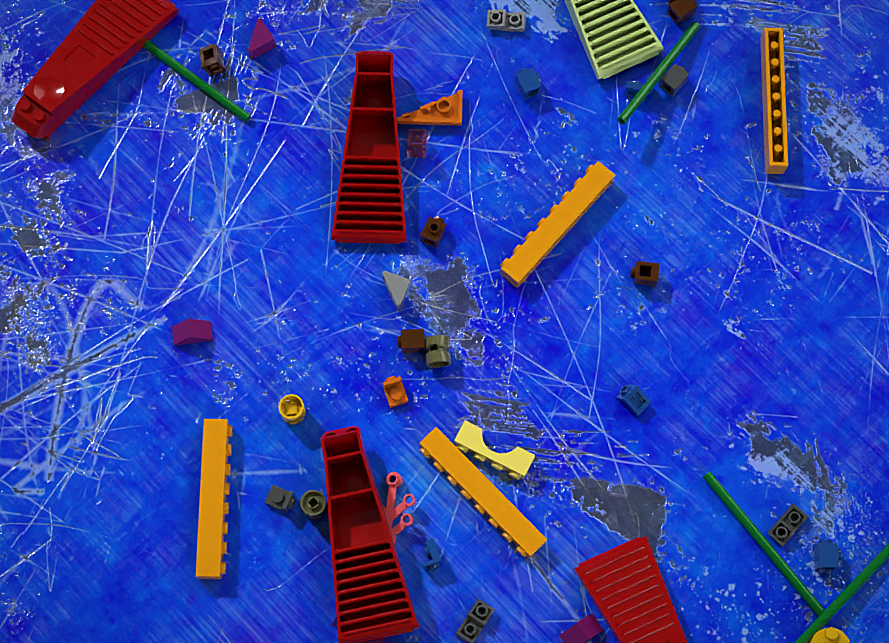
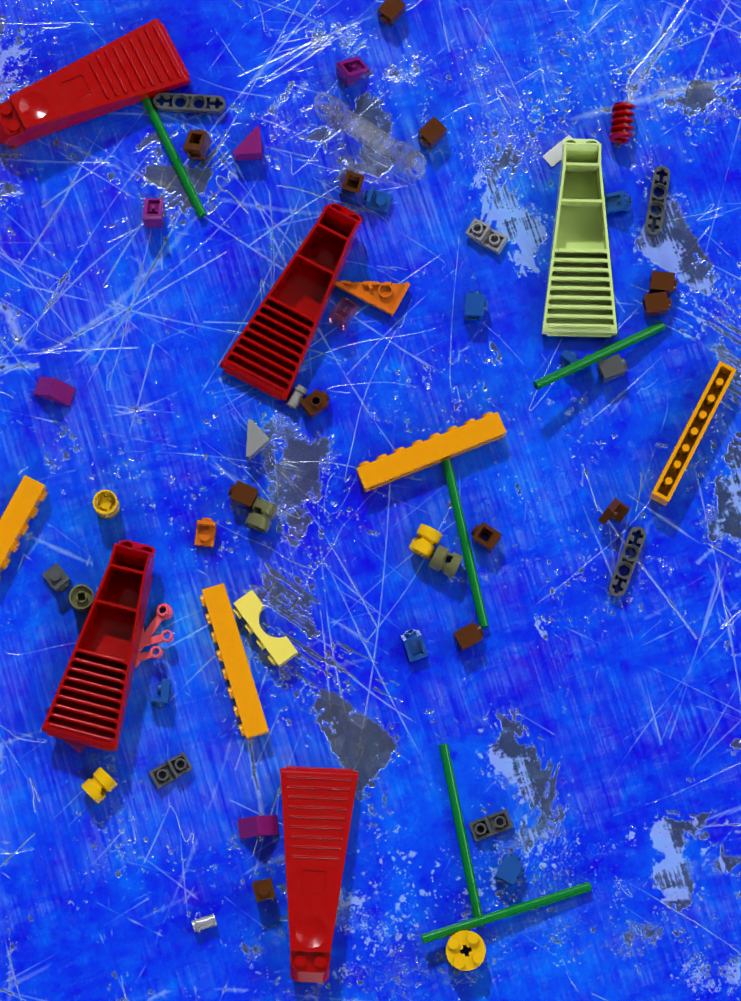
camera: 25 degrees right, 5 degrees up
none -> magenta slope [142,198,164,227]
none -> dark grey beam [153,93,226,115]
none -> light grey pin [286,384,307,410]
none -> reddish brown brick [338,170,365,194]
none -> blue bracket [363,185,393,215]
none -> yellow wheel [408,524,442,559]
none -> olive wheel [428,544,463,579]
none -> green piece [442,459,489,628]
none -> reddish brown brick [453,622,484,652]
none -> reddish brown bracket [598,498,630,525]
none -> dark grey beam [608,526,646,598]

